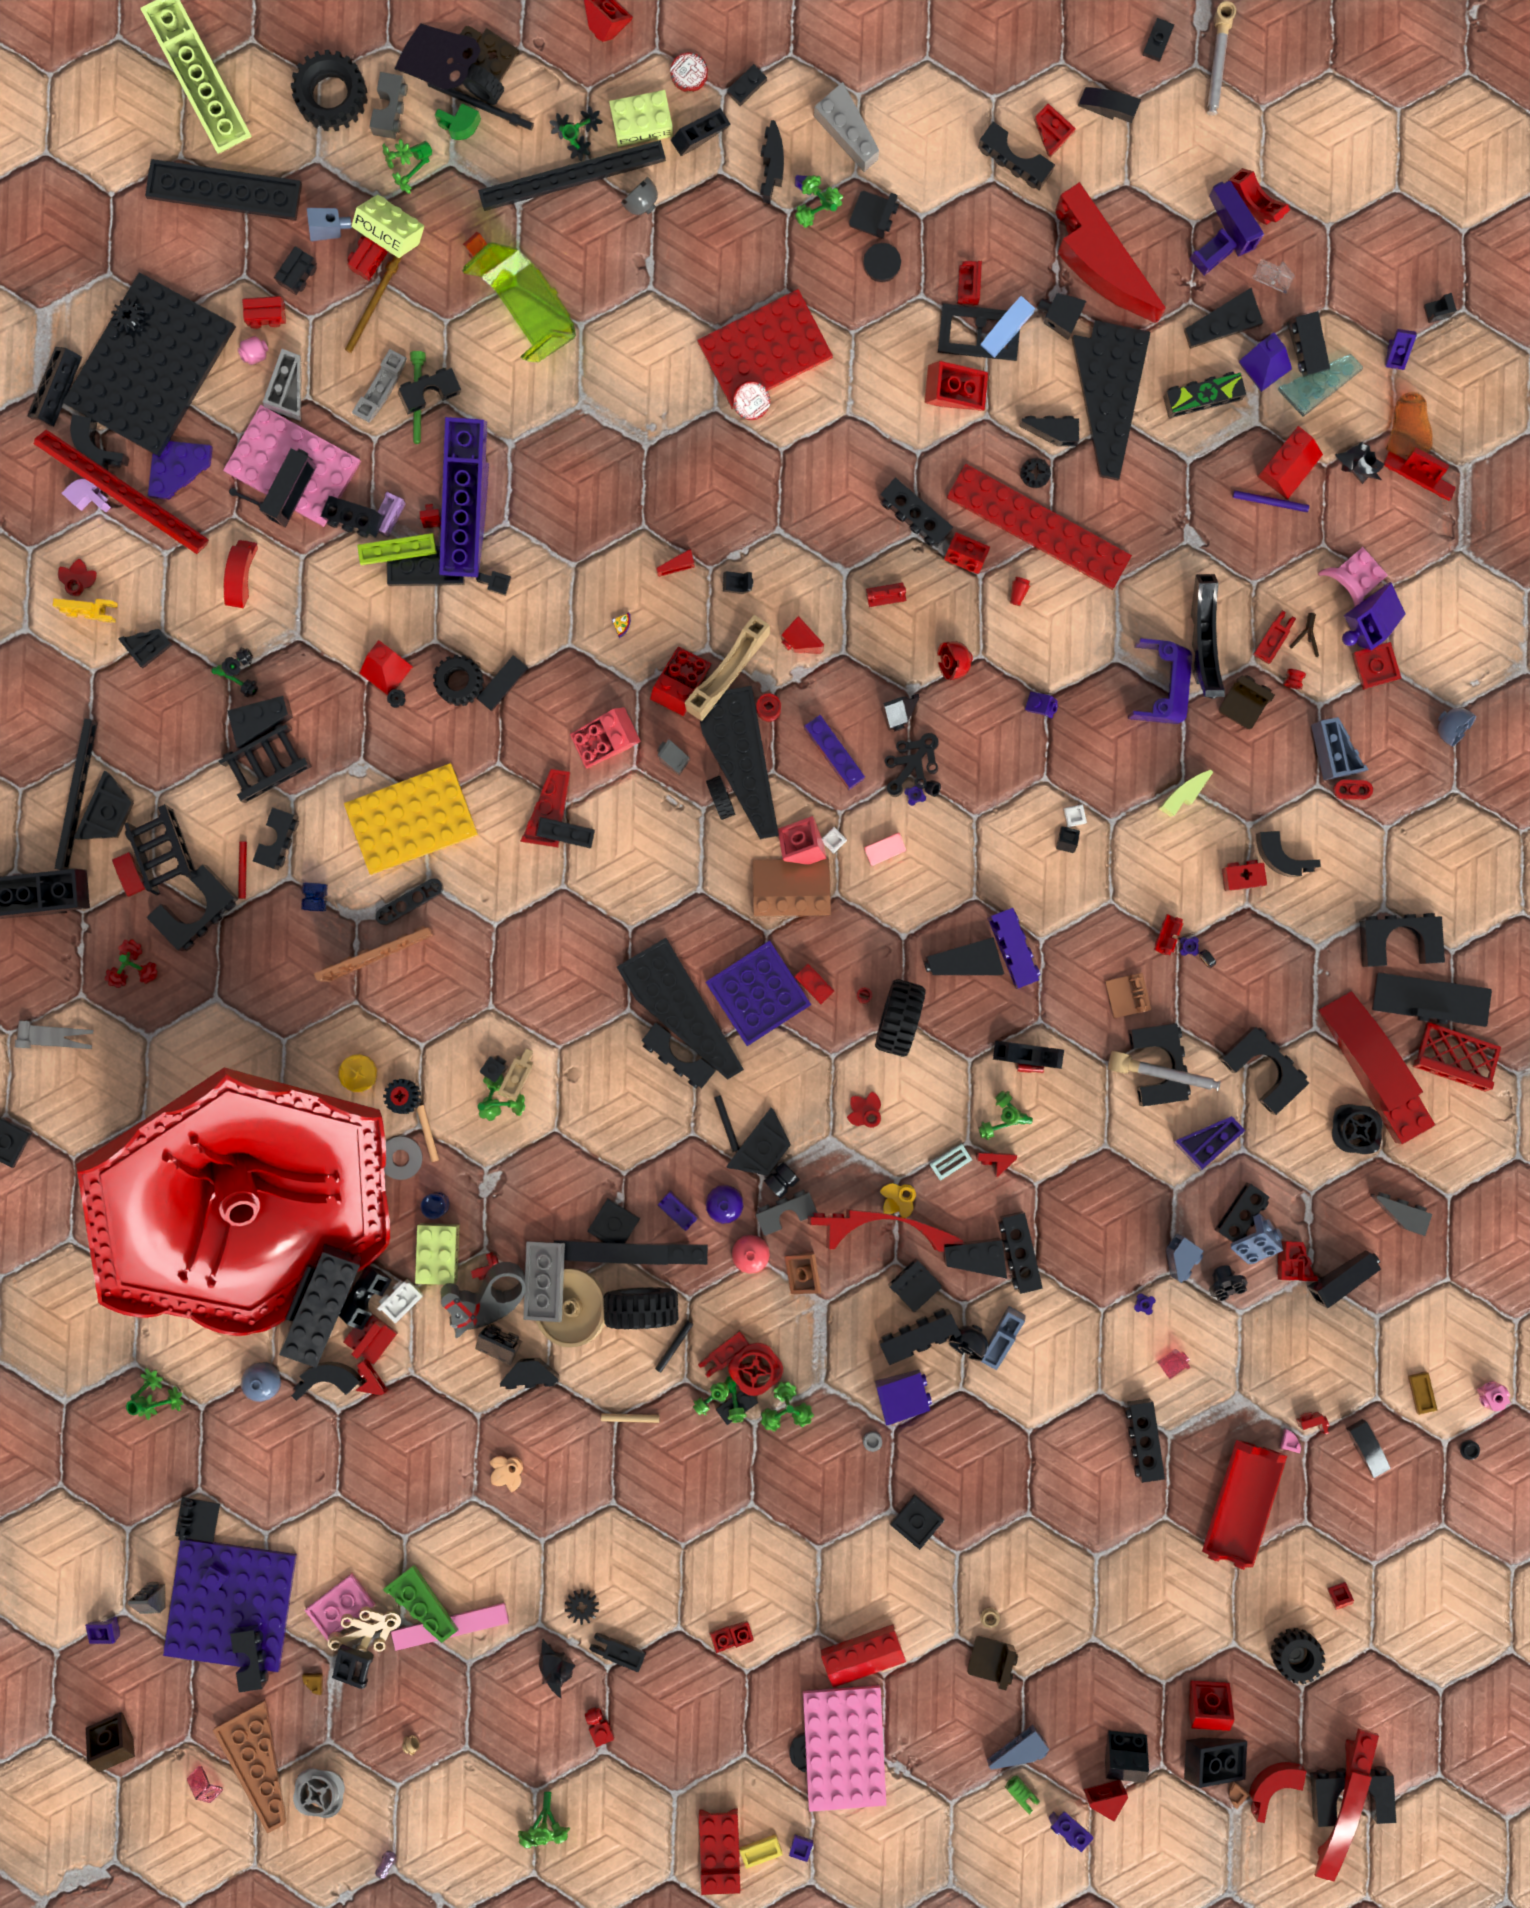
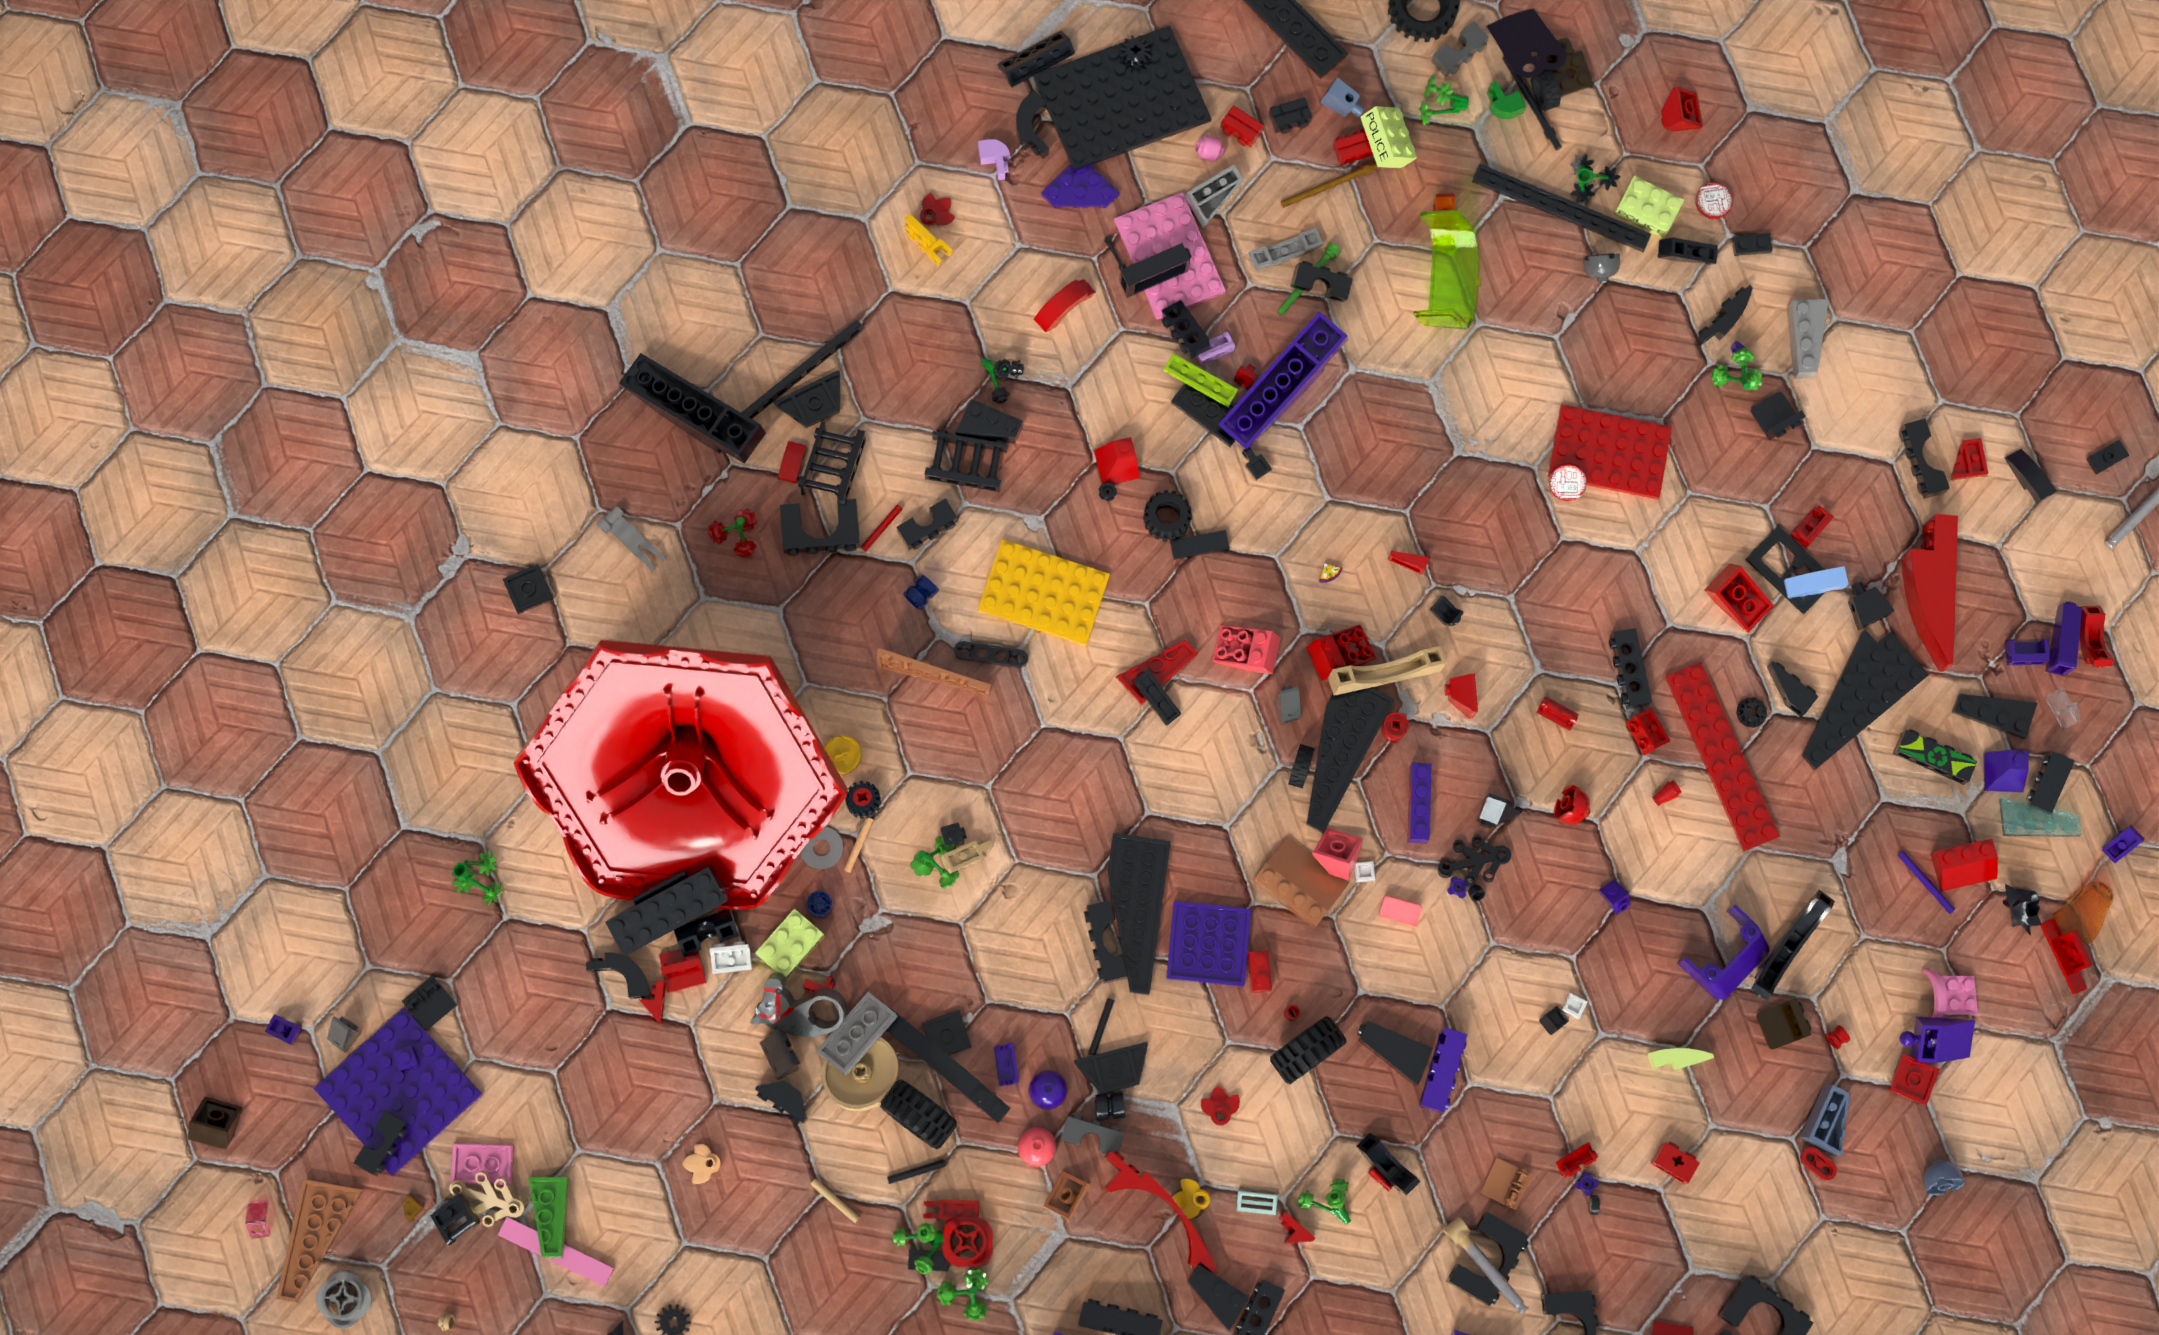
camera: 30 degrees right, 10 degrees down
red plate [33,429,209,554] -> none
black wing [118,629,173,668] -> none
sand blue cylinder [241,1362,281,1402] -> none
black tile [863,243,901,282] -> none
black bracket [888,1258,942,1312] -> none
red hinge [1253,610,1296,664] -> none
black arch [1256,831,1321,877] -> none
dark brown plant [1290,613,1319,657] -> none

